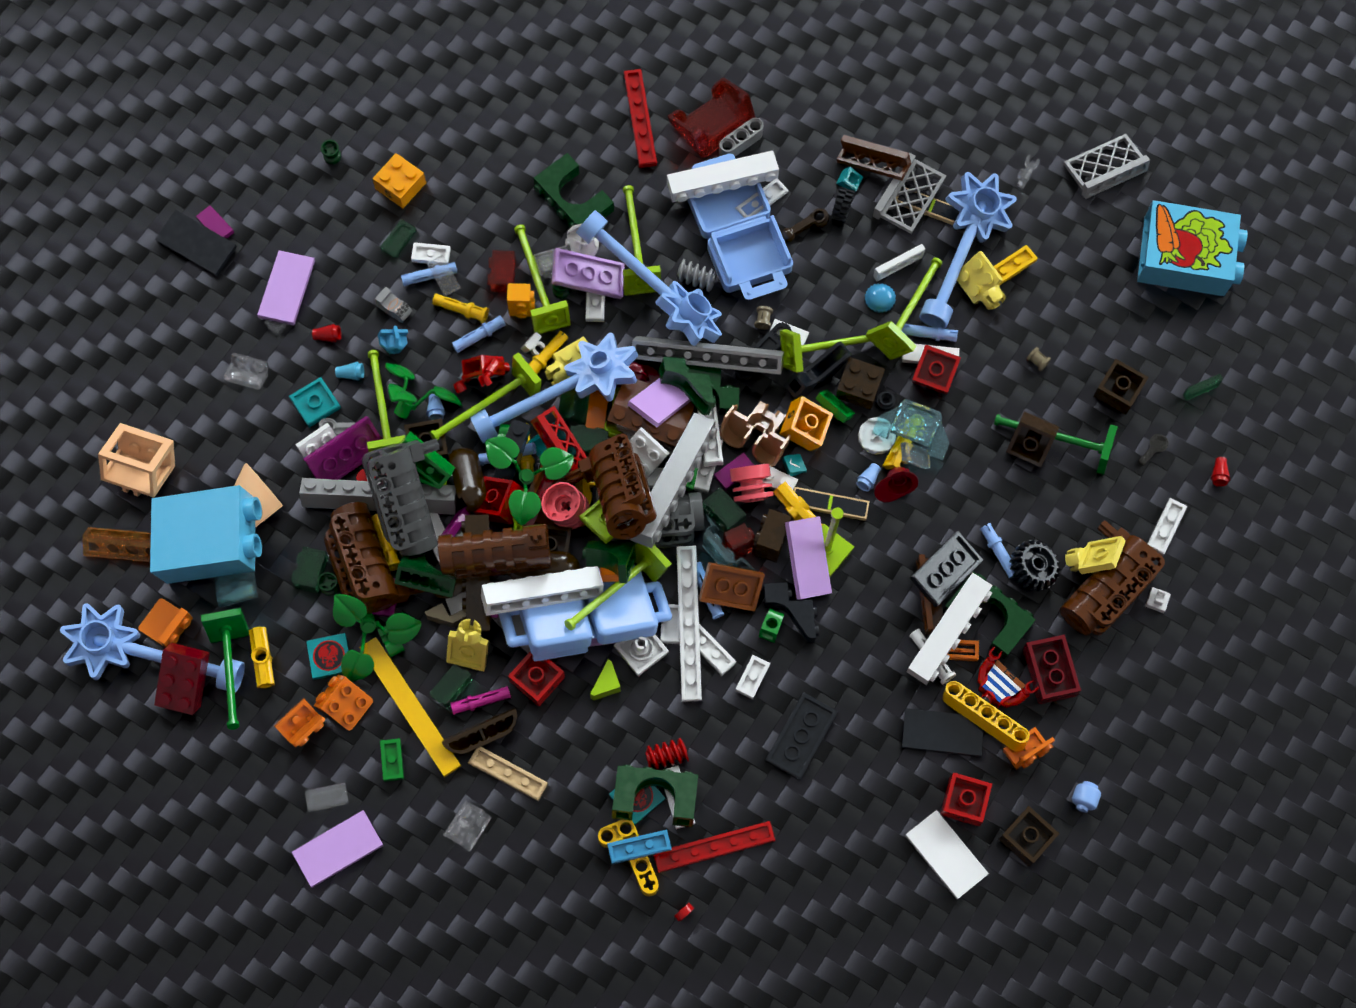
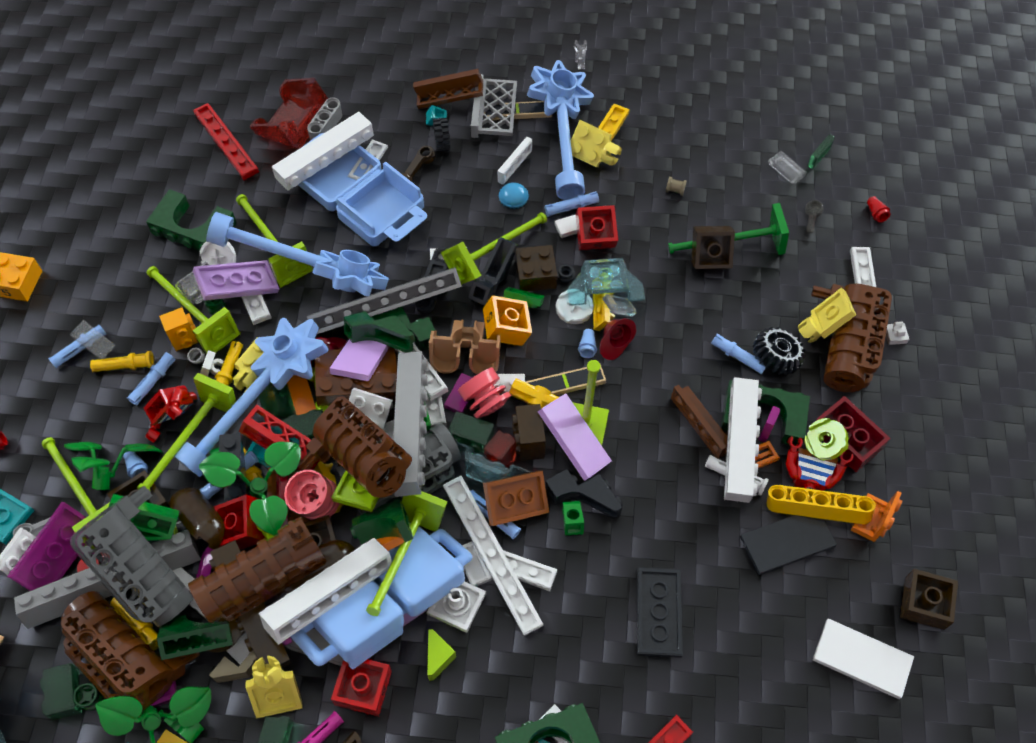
camera: 25 degrees left, 10 degrees down
medium azure cone [335,362,365,380] -> none
light grey leg [375,287,412,323] -> none
dark azure piece [378,326,408,354] -> none
clear green tile [380,219,417,258] -> none
white plate [411,243,451,265] -> none
clear red brick [487,250,516,292] -> none
red piece [645,738,689,770] -> none
light grey piece [677,259,718,292] -> none
white plate [735,655,770,699] -> none
dark tan bush [754,306,773,330] -> none
teal slope [782,454,807,476] -> none
lime tile [865,258,942,360] -> none
tile [910,531,983,607] -> none
red brick [940,772,992,826] -> none
light grey fence [1064,134,1150,199] -> none
light blue head [1072,781,1101,813] -> none
dark brown brick [1093,359,1149,415] -> none
brick [1137,200,1247,296] -> none
none -> light grey hinge [187,348,205,364]
none -> magenta tile [758,406,780,443]
none -> clear tile [768,151,807,185]
none -> plate [805,418,849,461]

